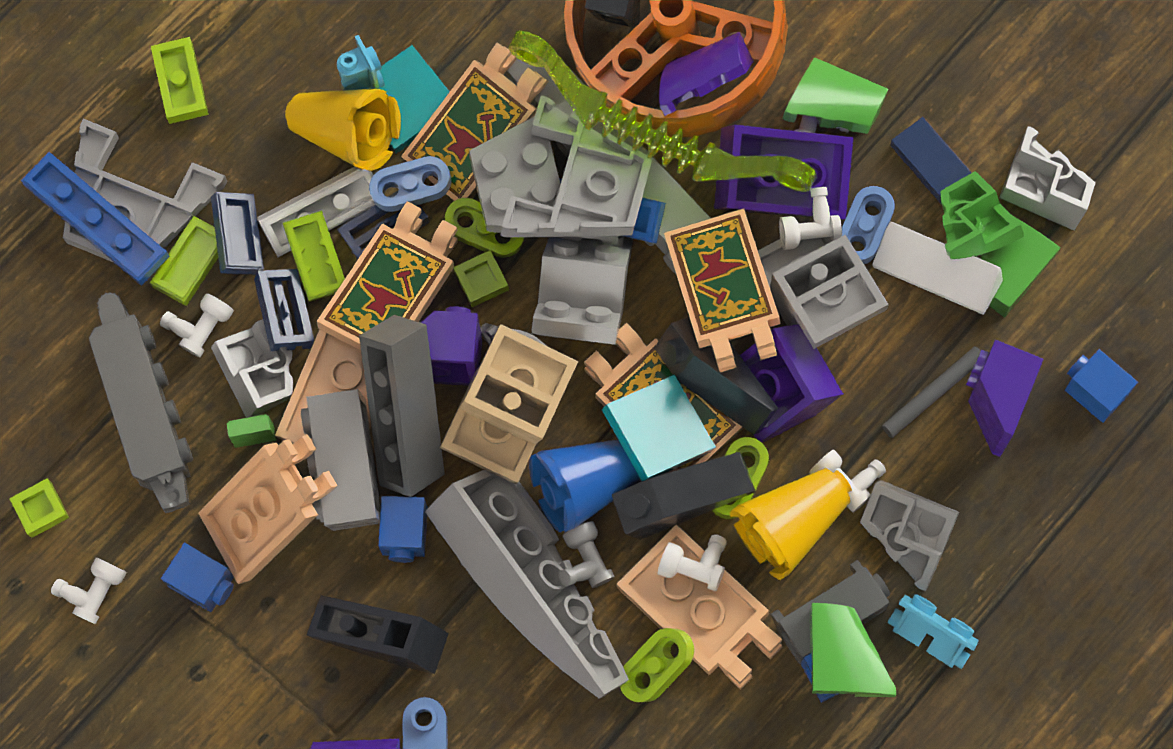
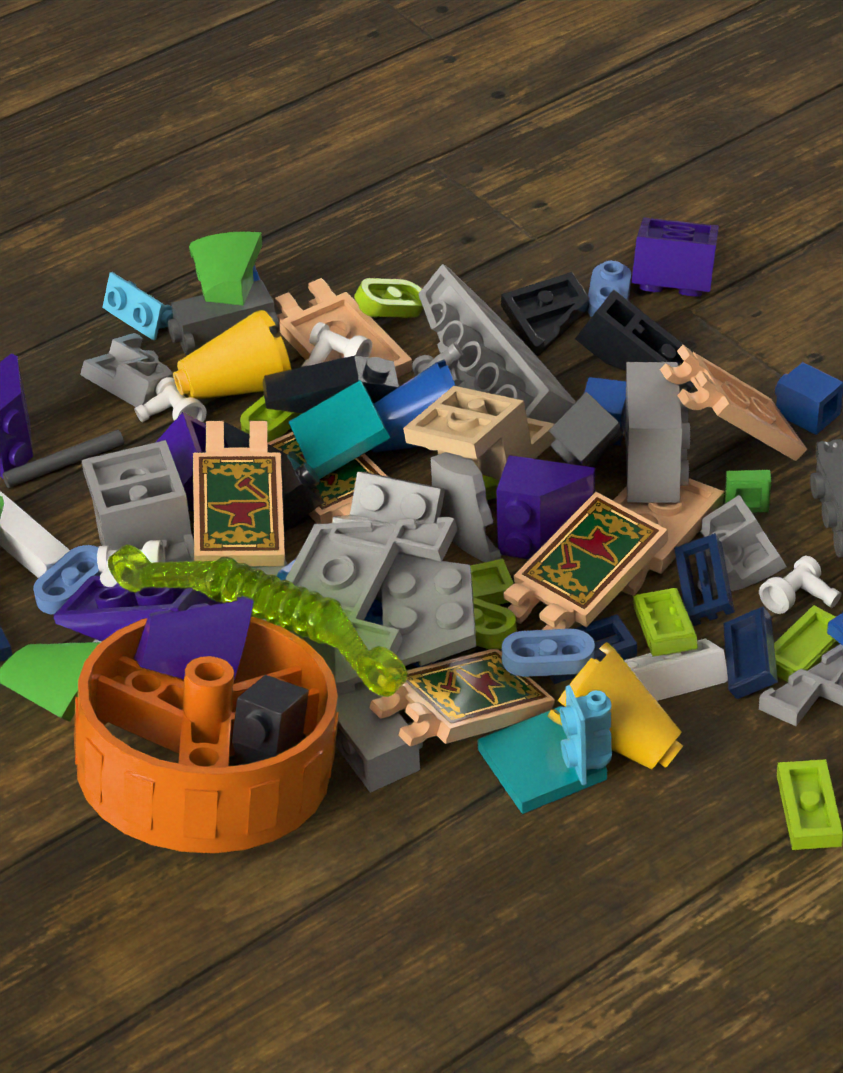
camera: 170 degrees left, 30 degrees down
none -> black wing [501,272,590,356]

